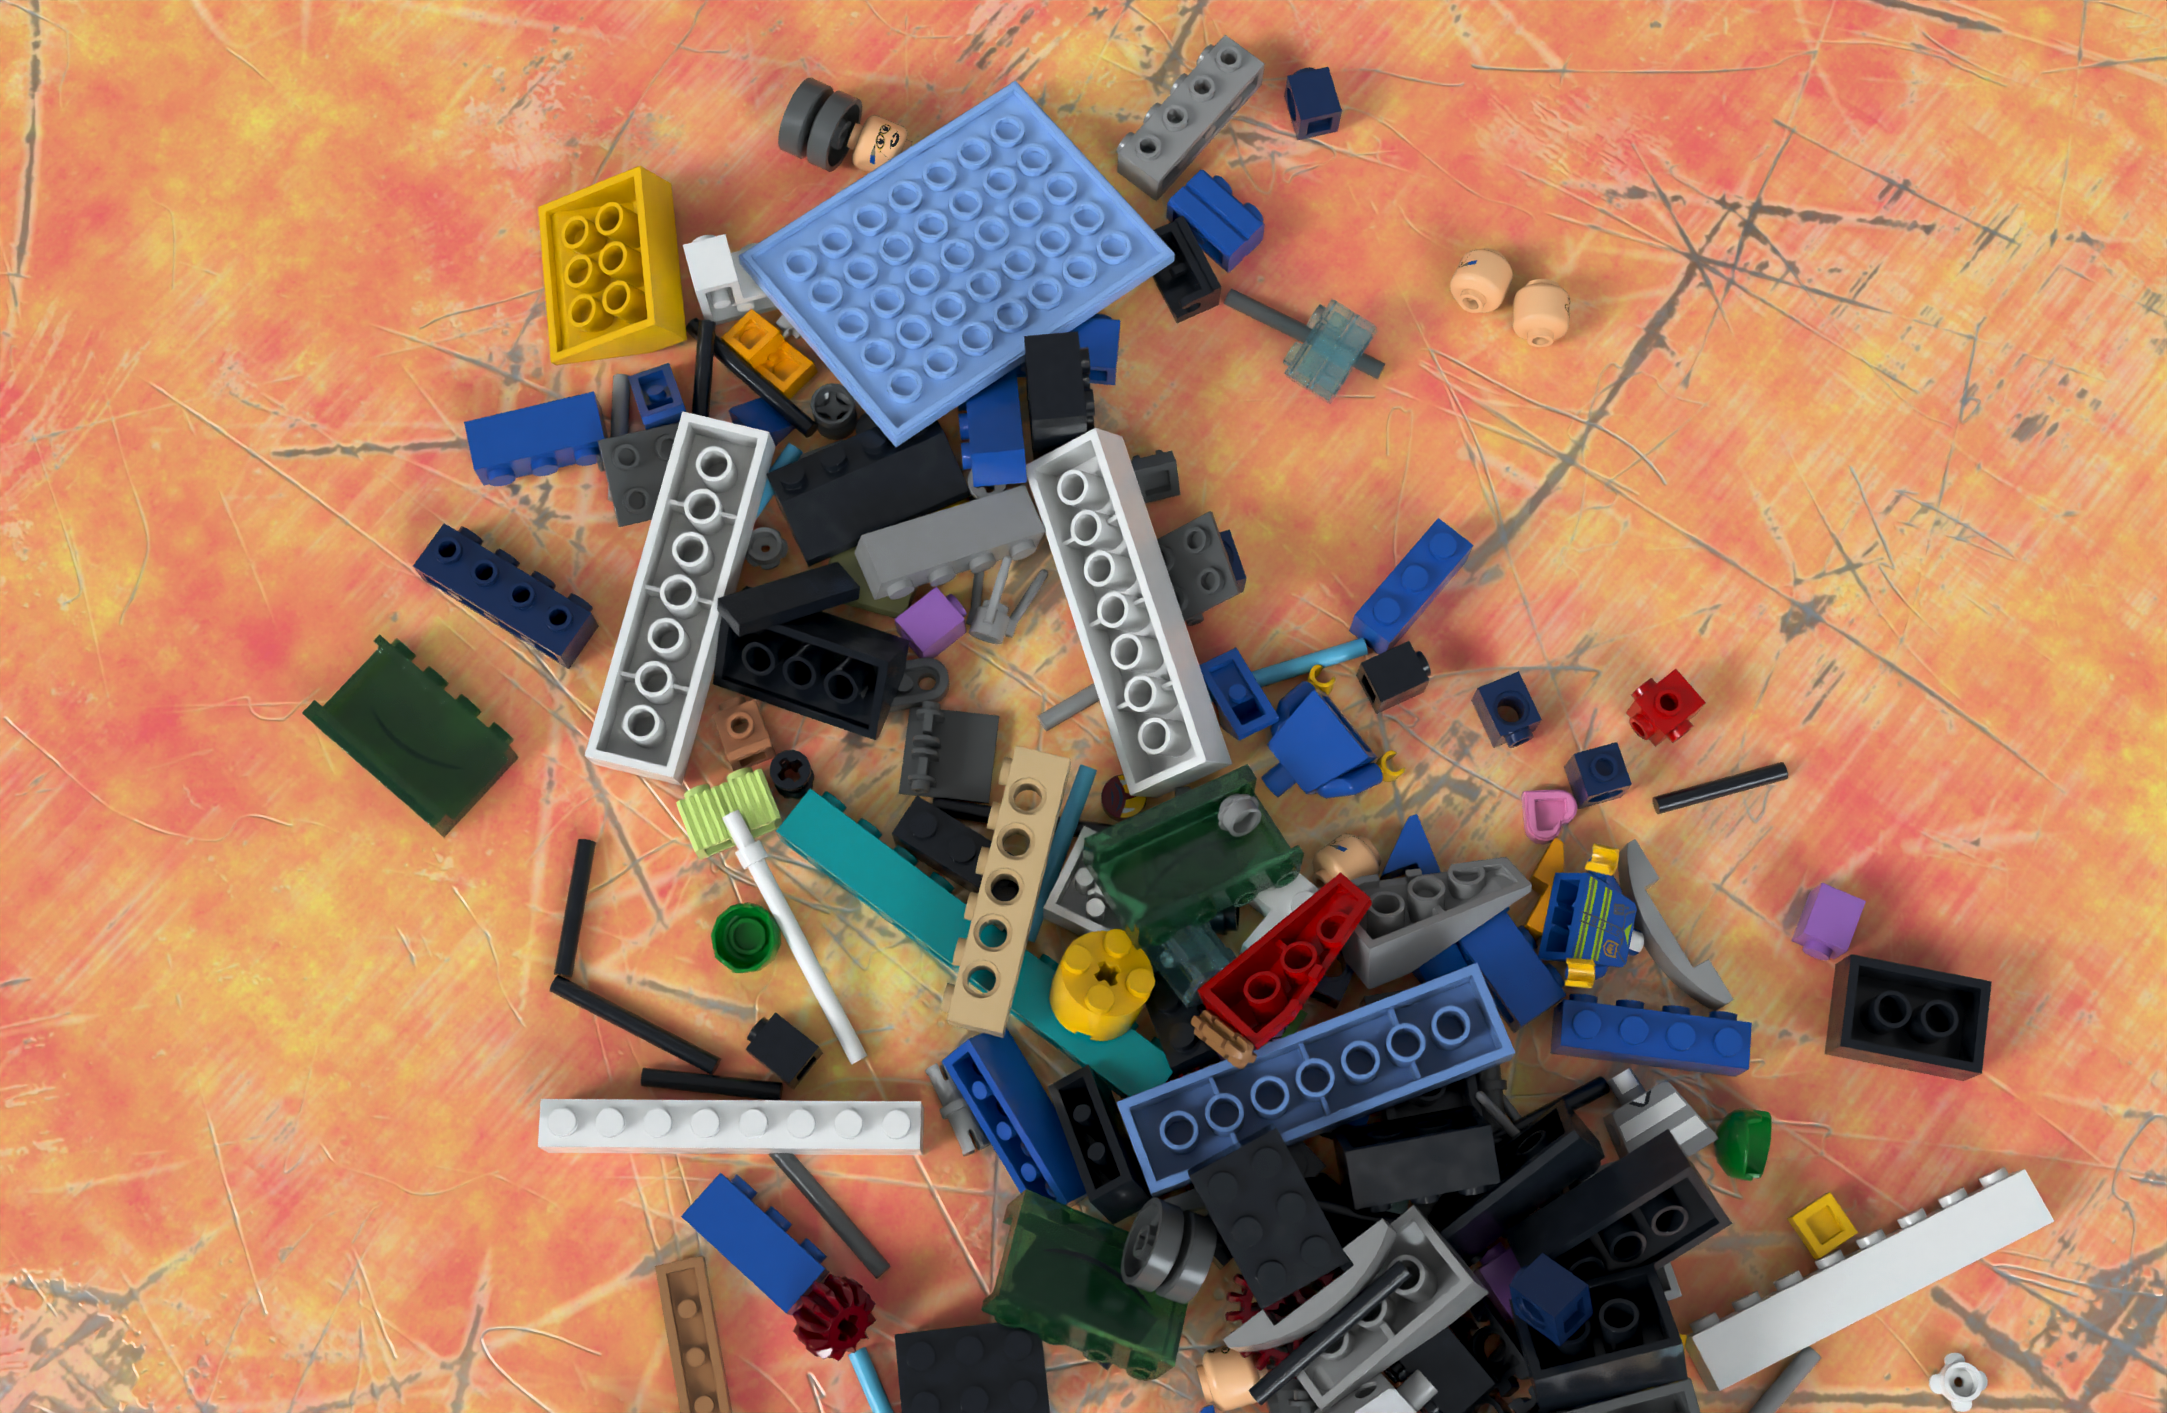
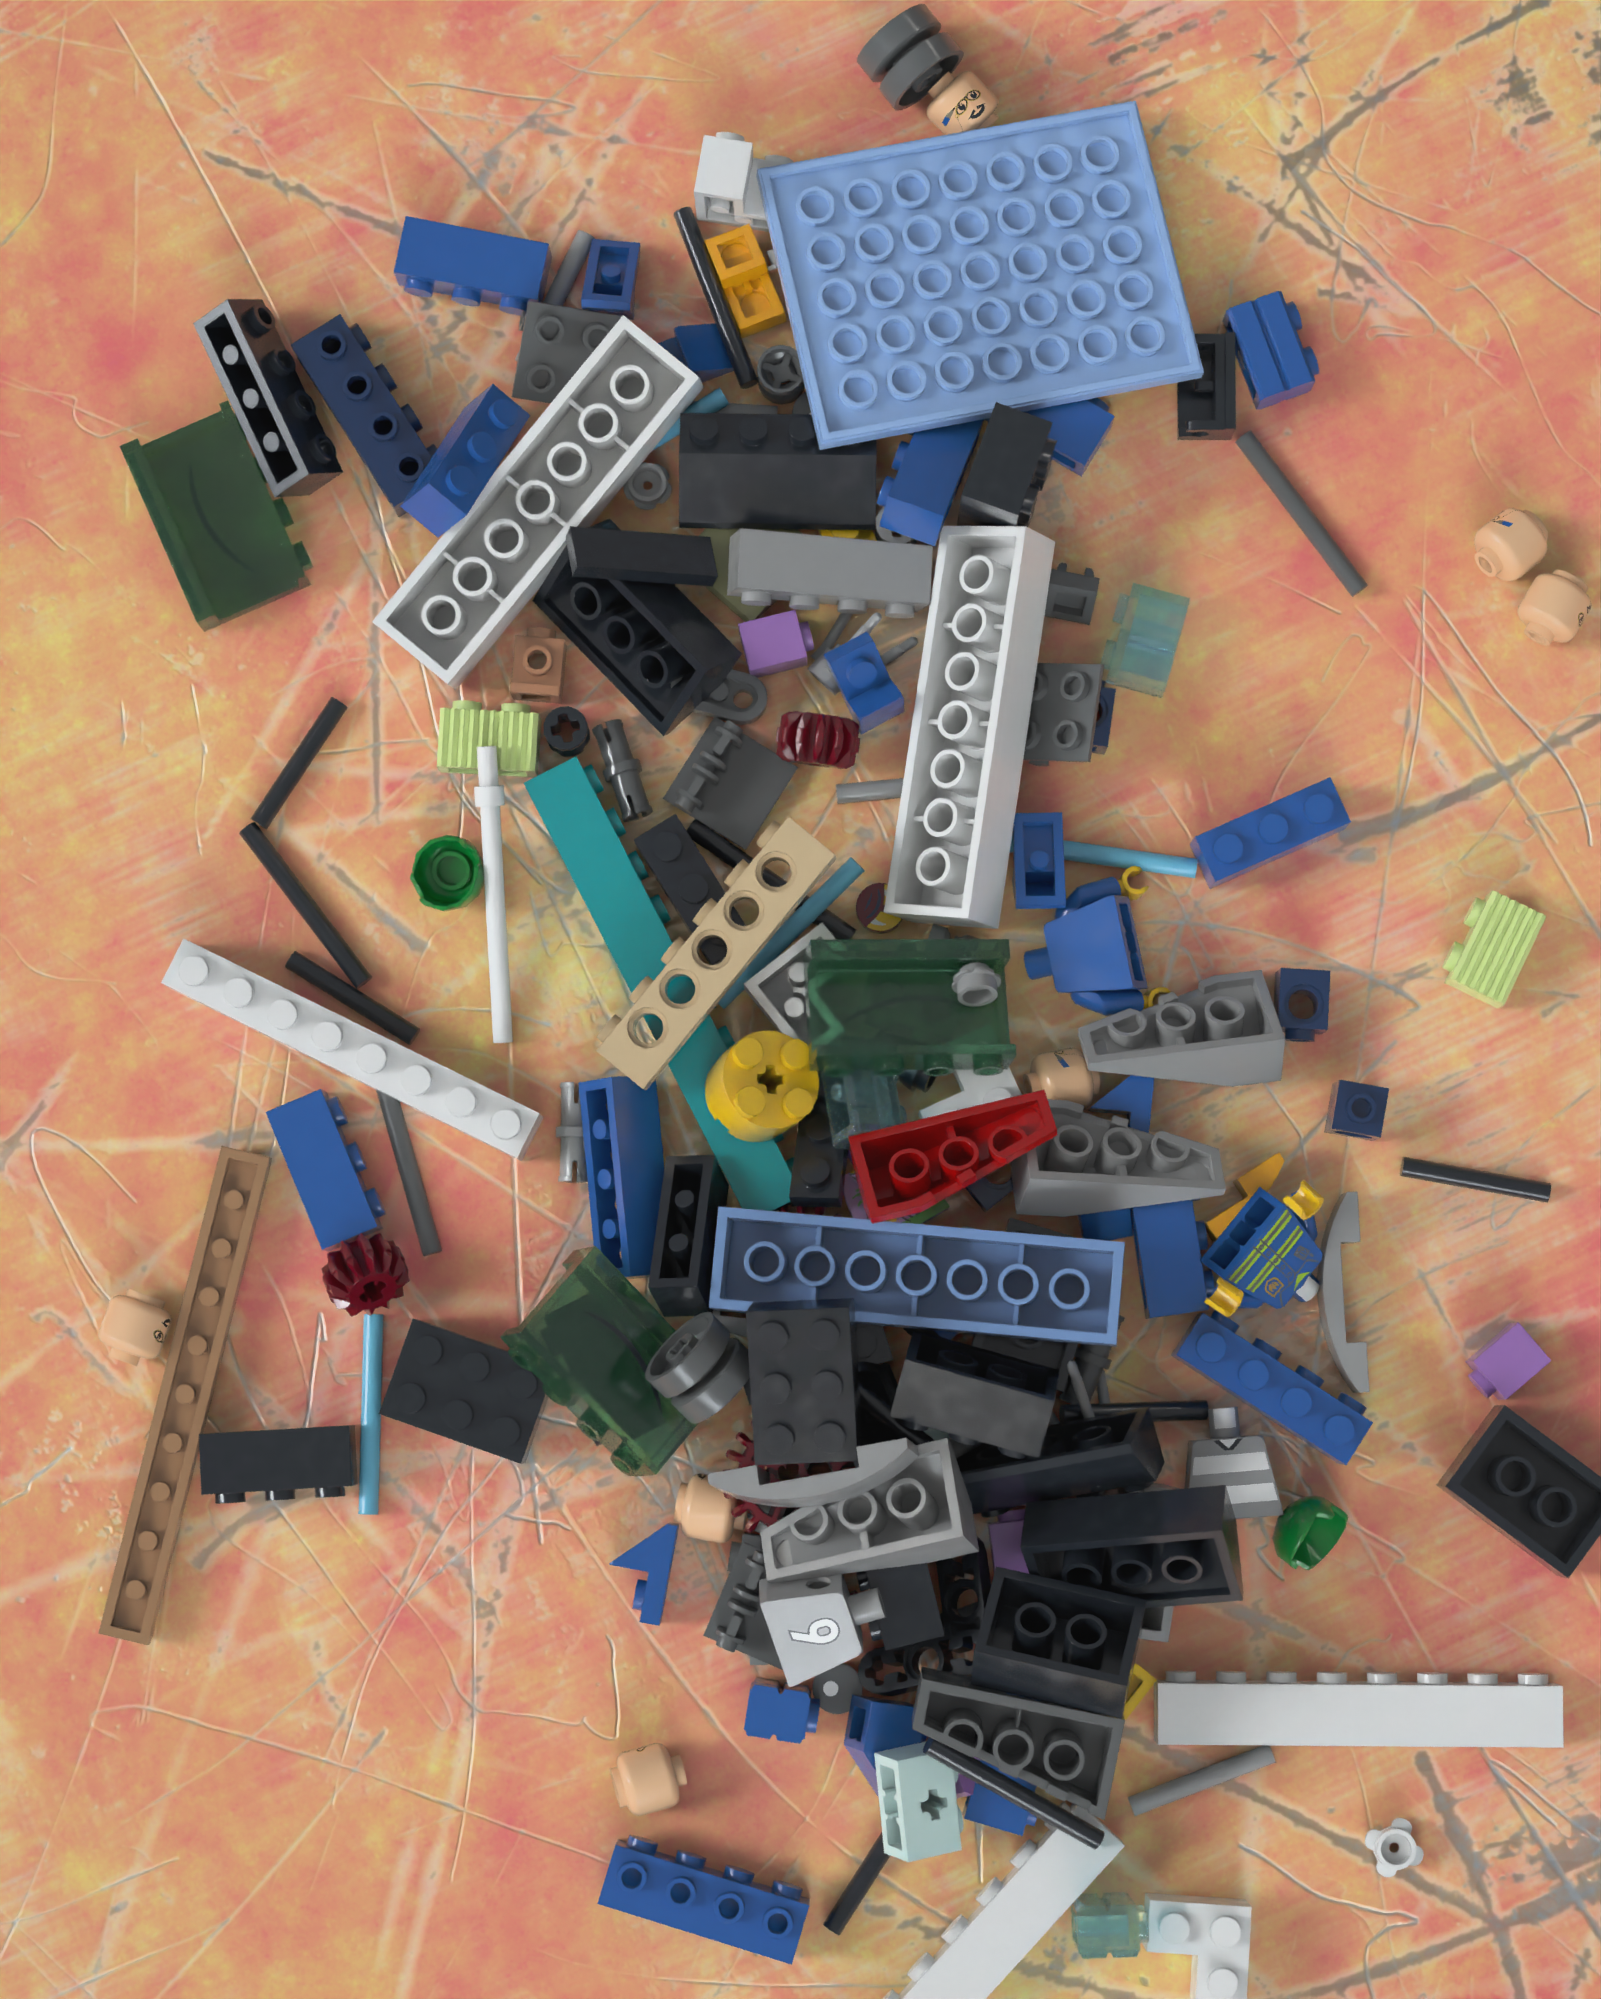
camera: 30 degrees right, 10 degrees up
yellow slope [538,166,687,365] -> none
black bar [692,320,716,417] -> none
black brick [746,1012,823,1090] -> none
light grey brick [1116,35,1265,201] -> none
medium nougat axle [1191,1010,1257,1069] -> none
black bar [1249,1260,1412,1405] -> none
clear light blue brick [1283,299,1378,404] -> none
dark blue brick [1284,67,1342,141] -> none
black brick [1356,641,1431,714] -> none
dark blue brick [1509,1253,1593,1346] -> none
bright pink tile [1521,789,1577,845] -> none
red brick [1626,669,1706,747] -> none
yellow plate [1787,1192,1858,1259] -> none
none -> black brick [193,299,343,497]
none -> blue brick [400,384,530,538]
none -> dark grey pin [592,719,653,822]
none -> dark red gear [776,711,861,769]
none -> blue slope [823,632,904,735]
none -> light grey wedge [1078,970,1285,1087]
none -> clear light blue brick [1100,583,1190,698]
none -> yellowish green brick [1442,890,1546,1009]

